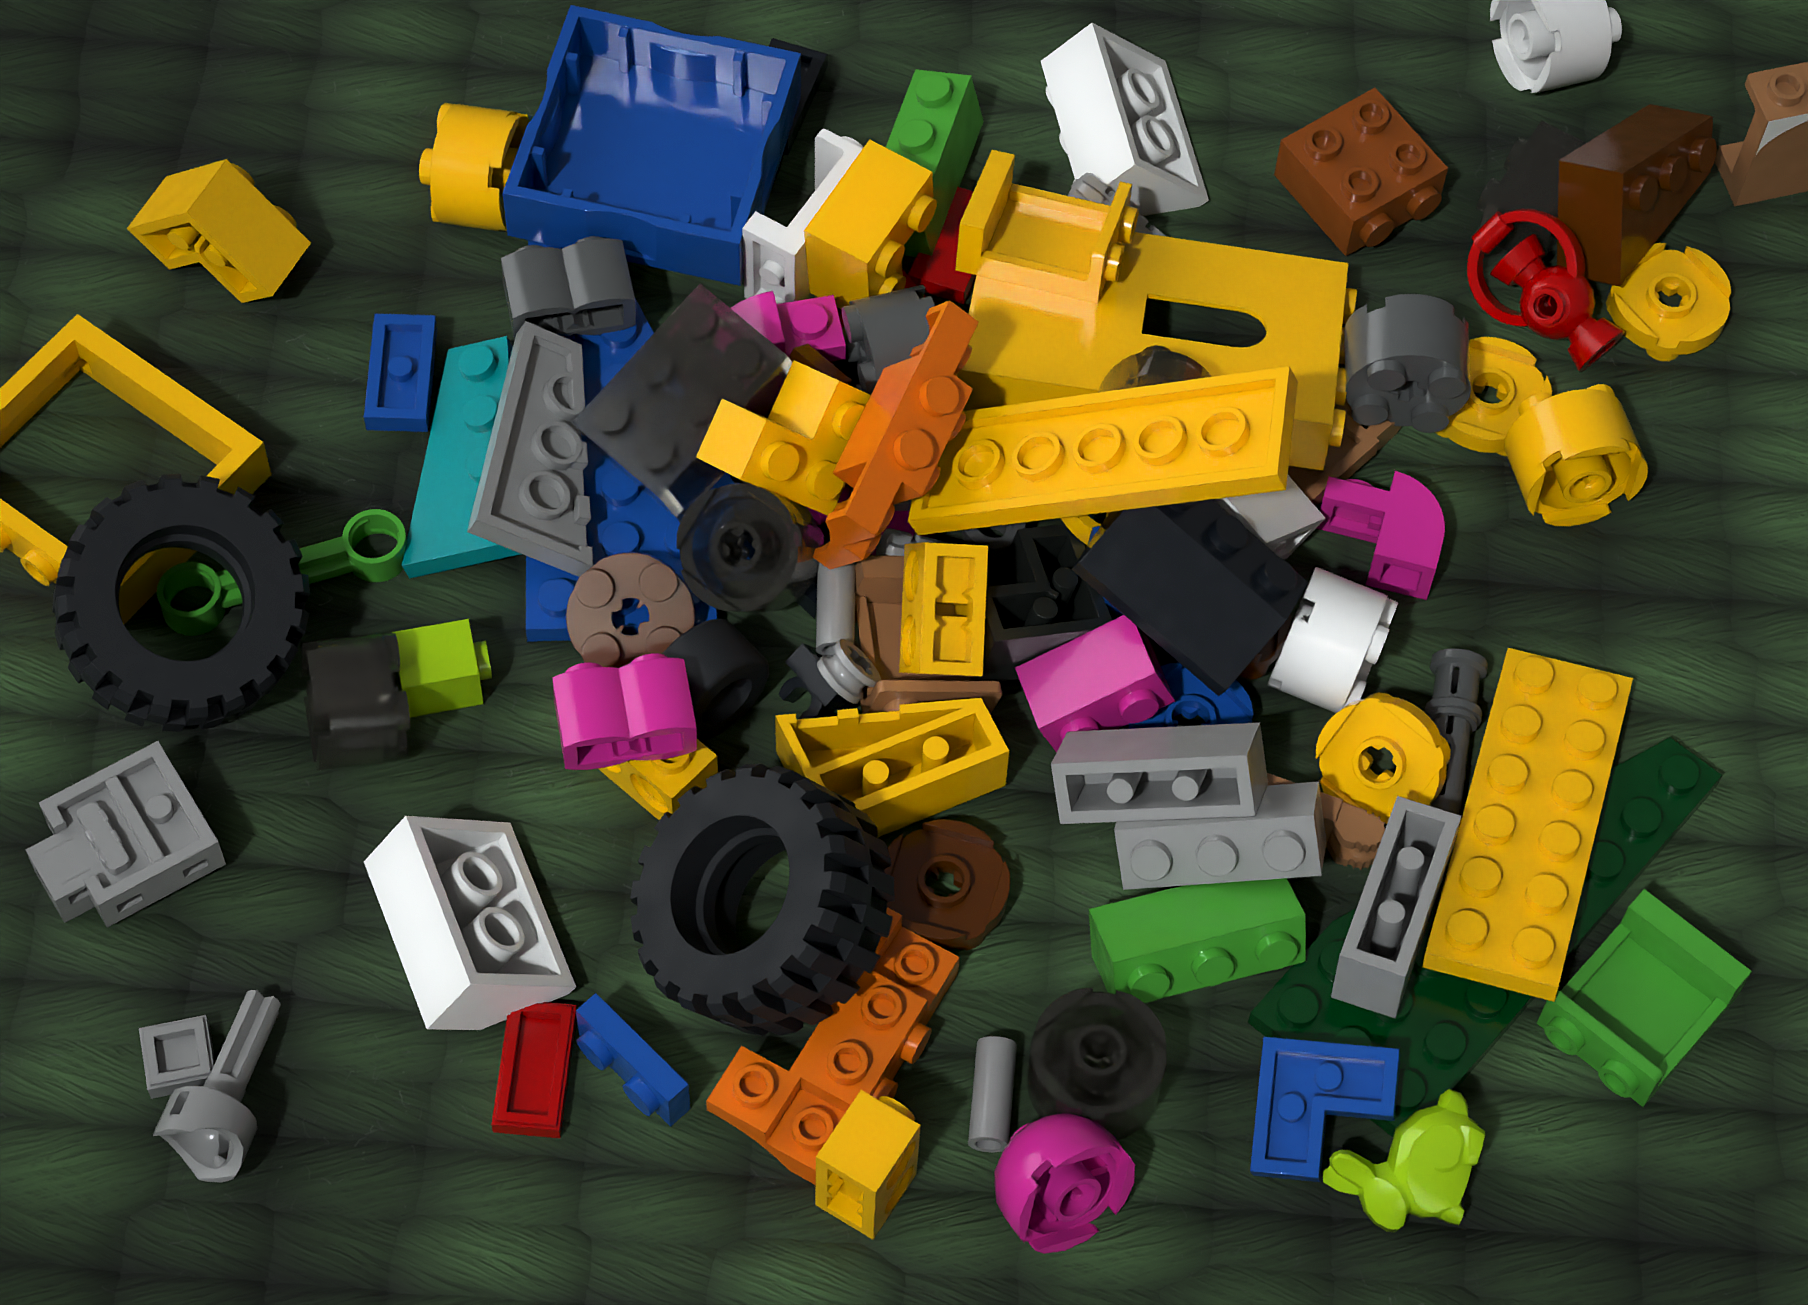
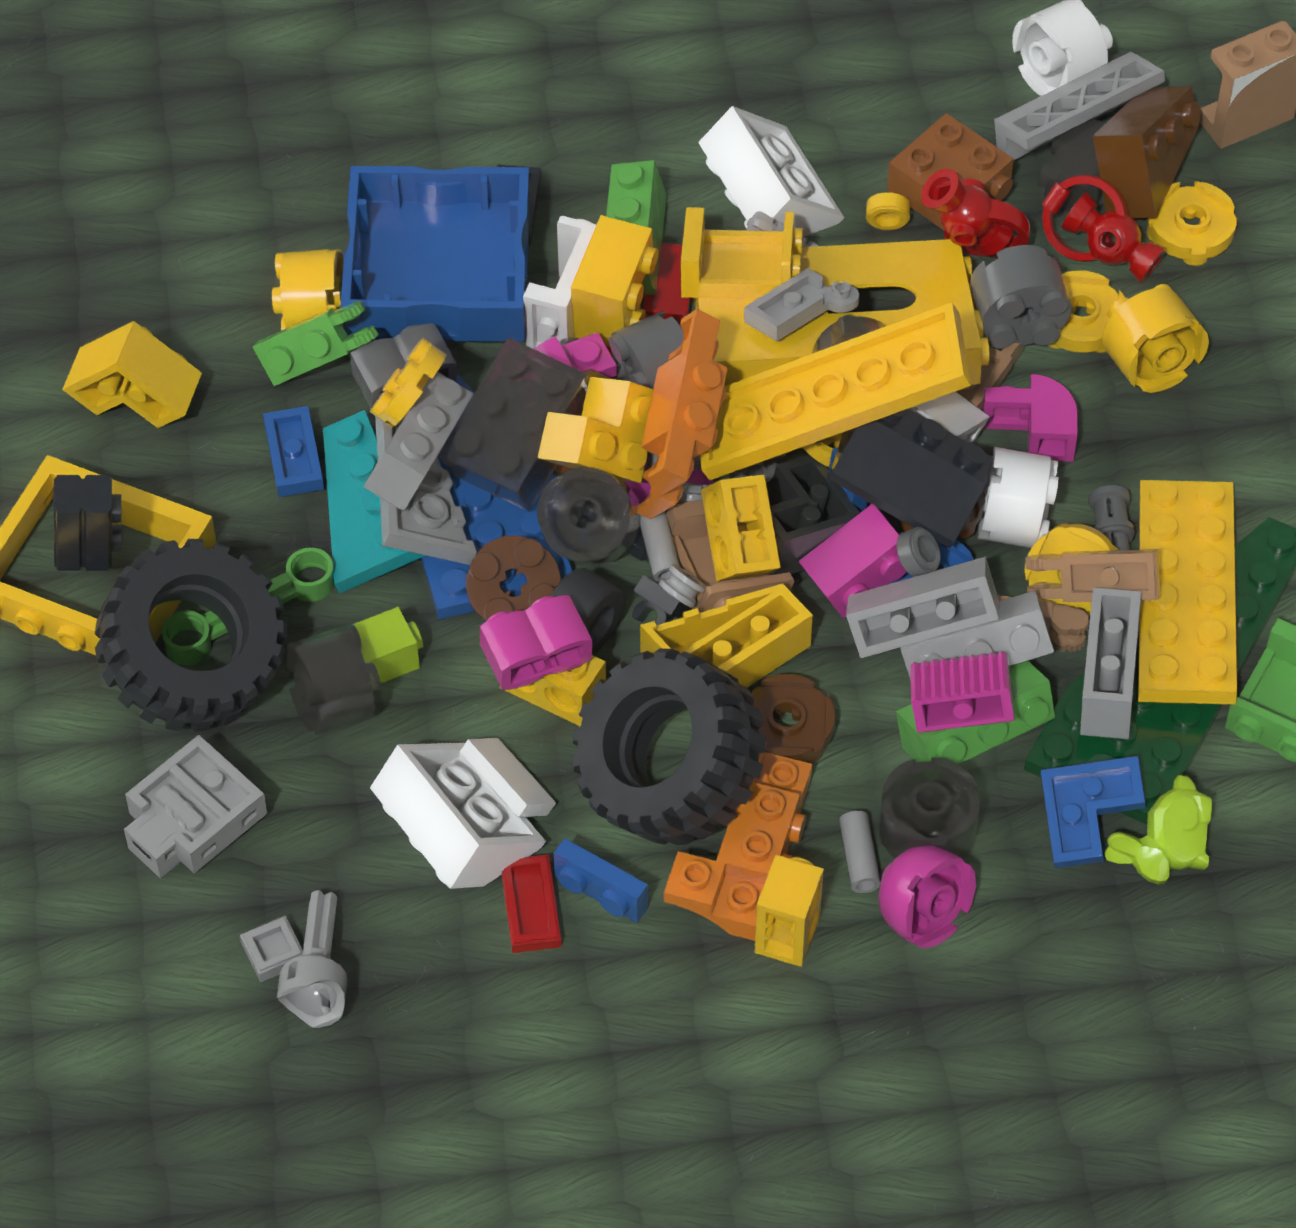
camera: 10 degrees left, 5 degrees down
none -> black brick [53,475,121,571]
none -> bright green hinge [252,300,379,386]
none -> light grey brick [363,372,474,511]
none -> yellow plate [369,338,447,428]
none -> white tile [460,738,556,818]
none -> light grey hinge [744,268,859,341]
none -> yellow tile [866,193,910,230]
none -> dark grey tile [897,527,940,577]
none -> dark pink brick [910,651,1015,733]
none -> red piece [921,168,1030,258]
none -> light grey fence [994,52,1165,160]
none -> medium nougat hinge [1025,549,1161,602]

